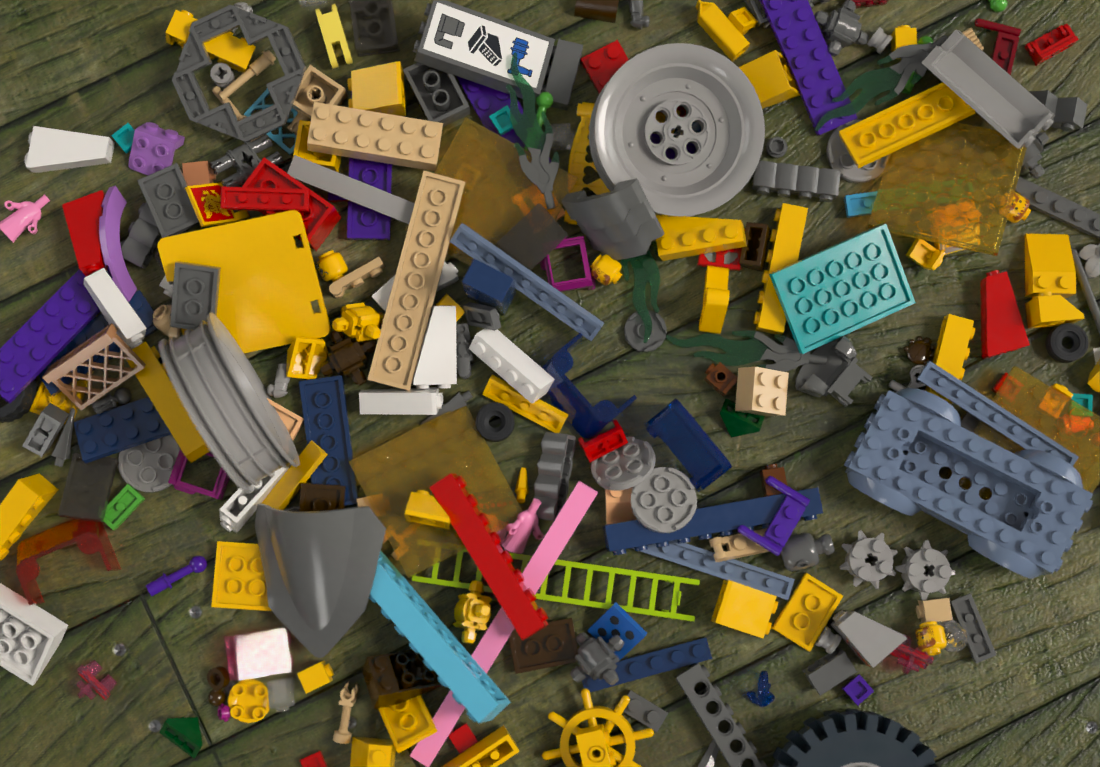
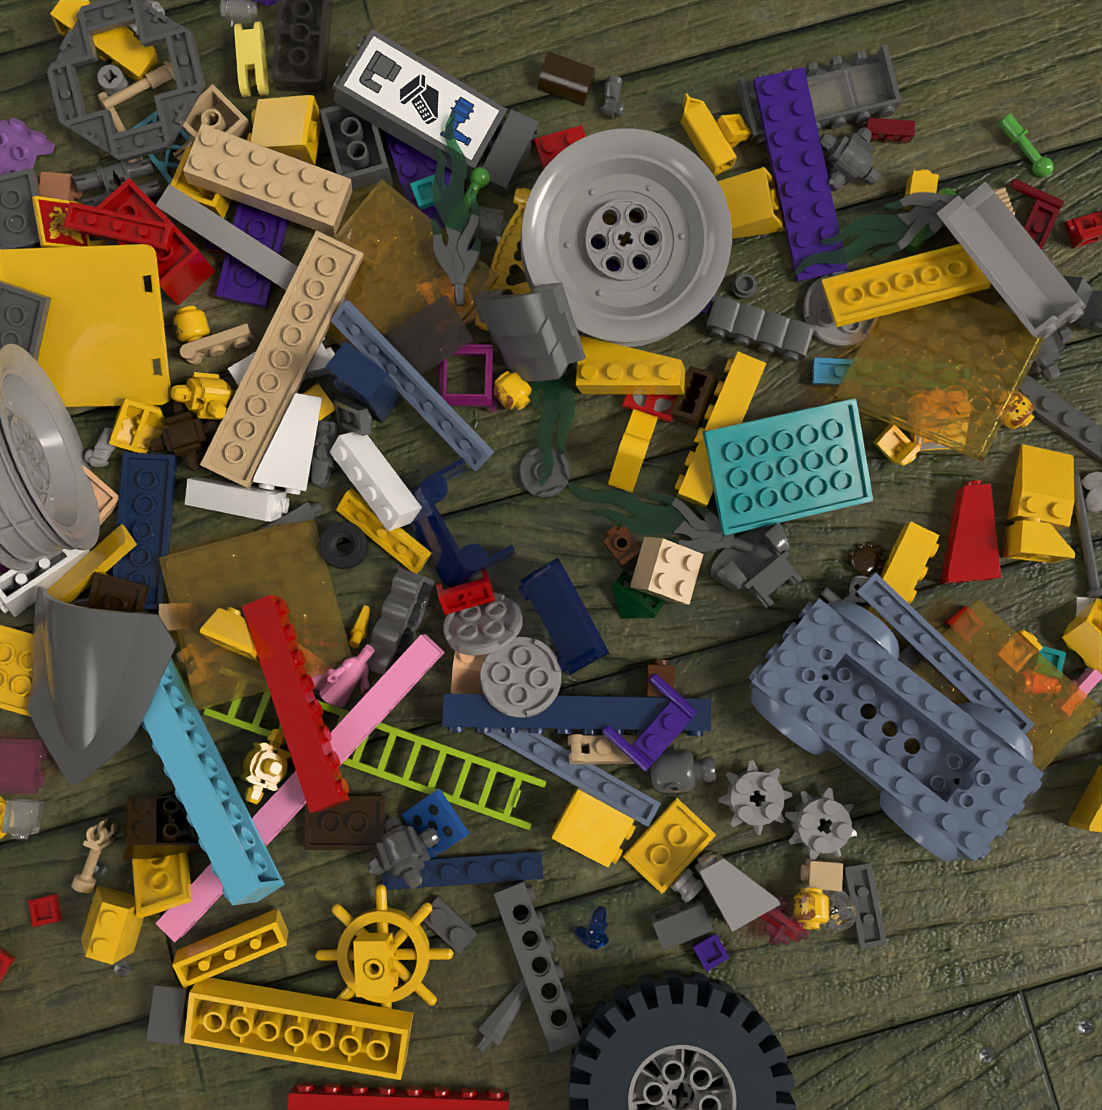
camera: 15 degrees right, 0 degrees up
yellow brick [297,661,334,694] -> none
red tile [448,723,478,754] -> none
light grey wheel [867,27,893,54] -> none
black tyre [1045,323,1089,363] -> none

